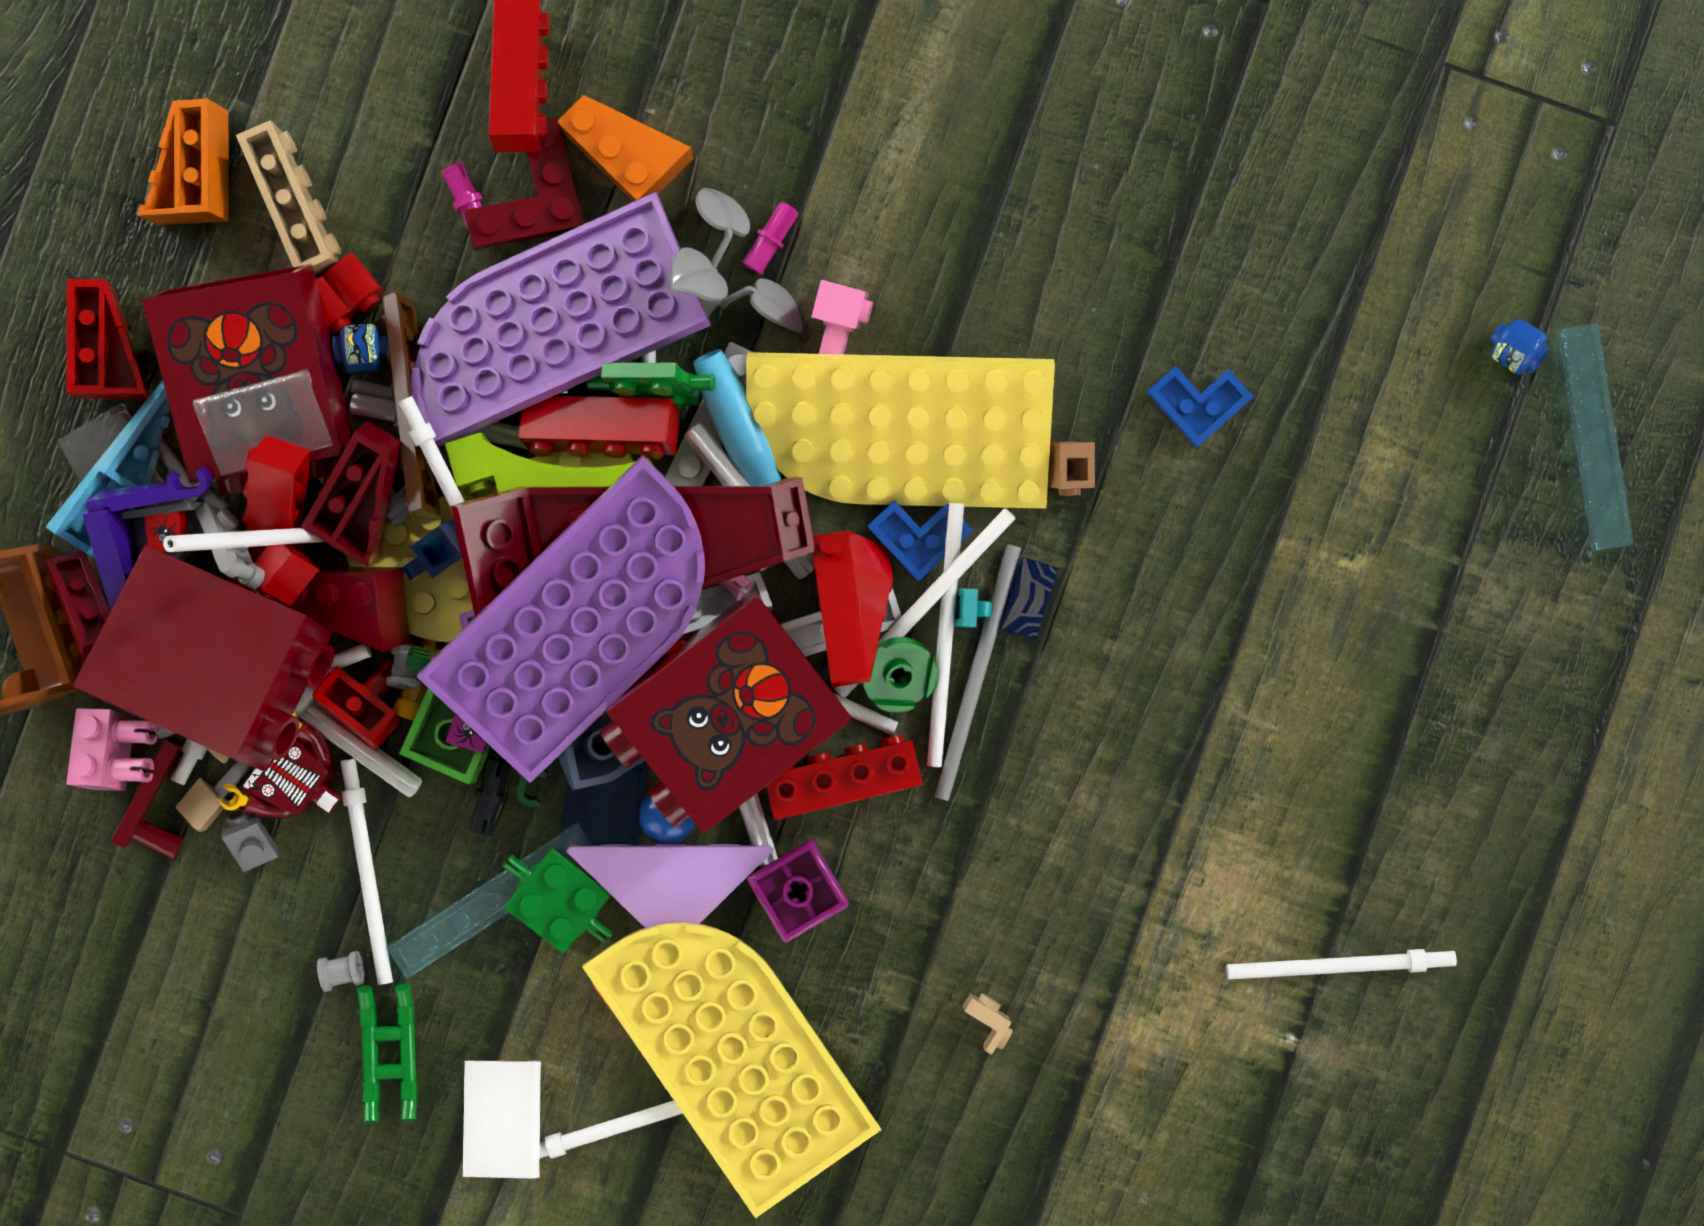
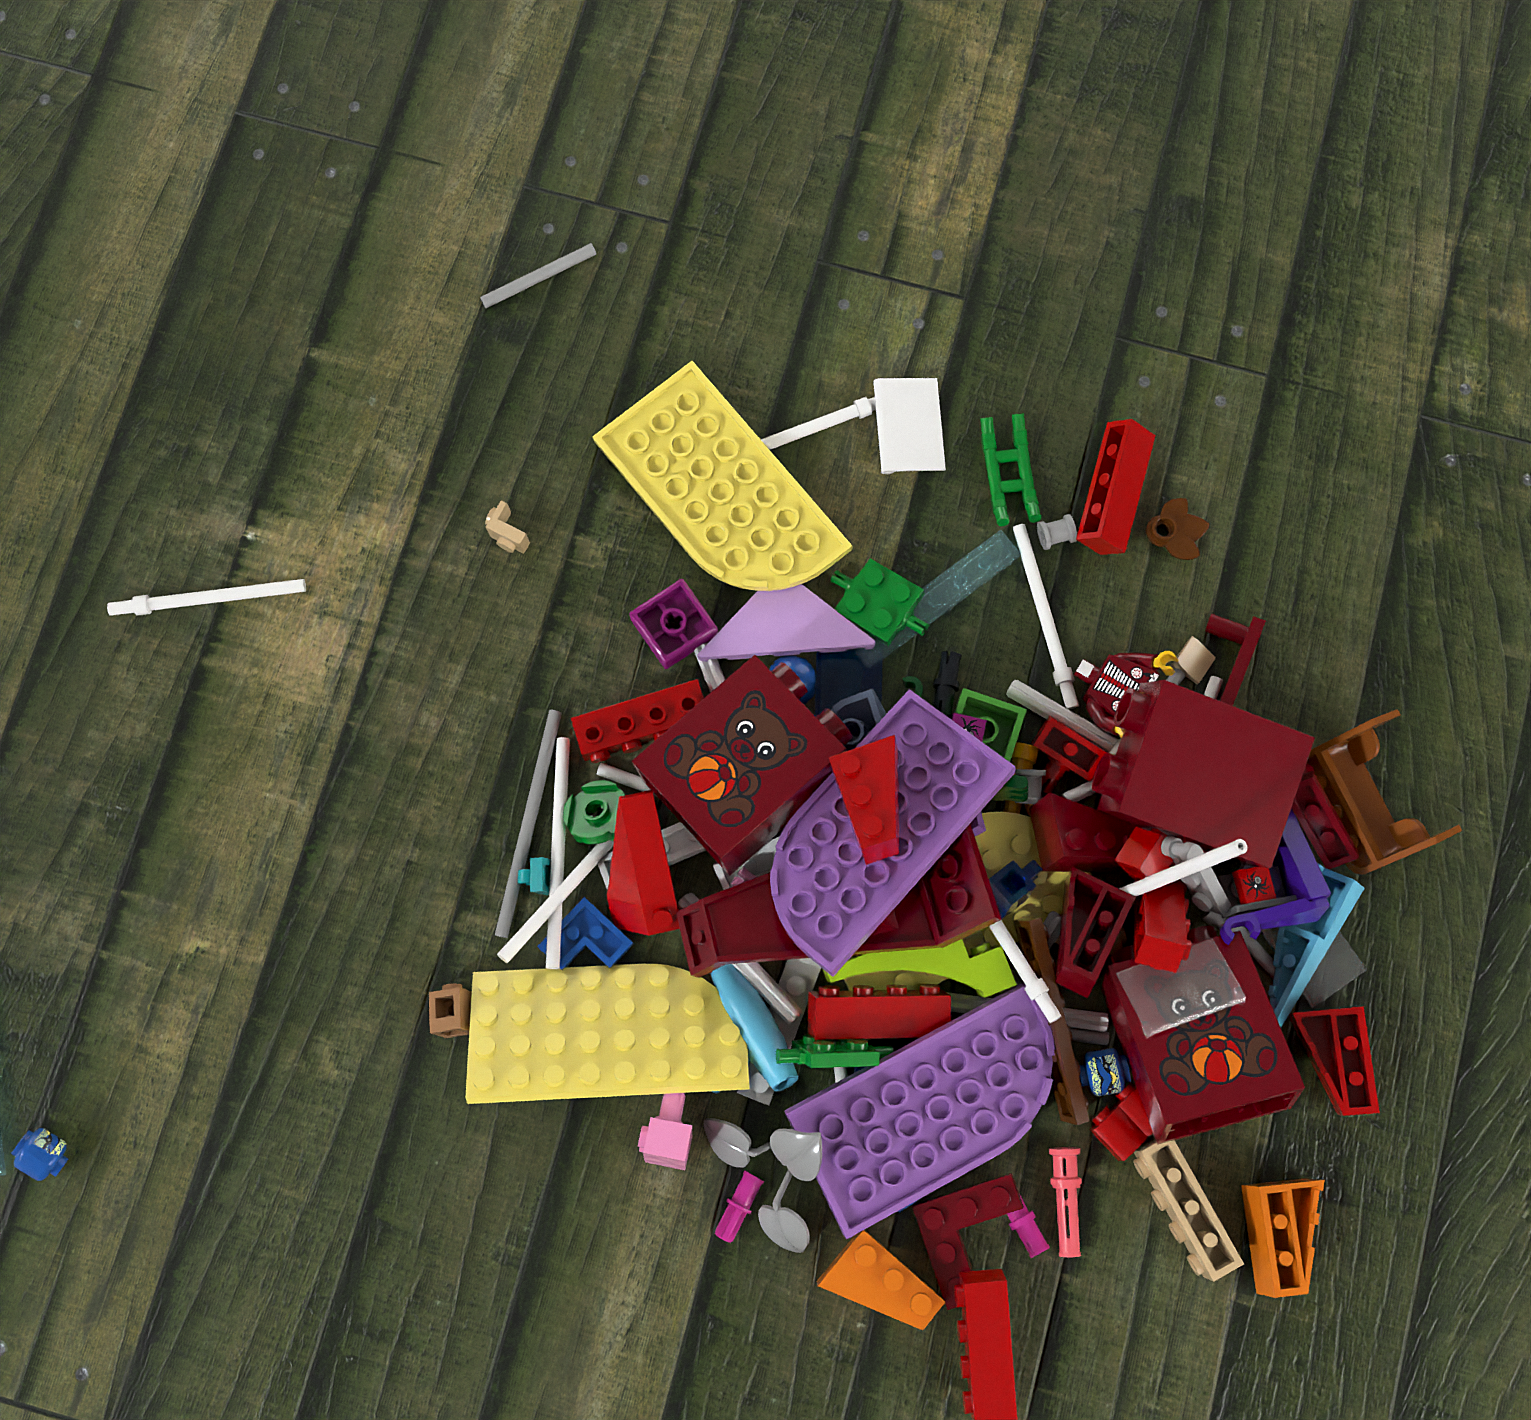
camera: 175 degrees right, 10 degrees down
bright pink brick [66,708,159,791] -> none
dark grey bracket [222,808,279,872] -> none
tile [1000,557,1059,640] -> none
blue plate [1146,366,1253,448] -> none
none -> red wedge [829,735,899,865]
none -> coral pin [1049,1147,1082,1257]
none -> red brick [1076,419,1156,555]
none -> reddish brown plate [1146,498,1210,560]

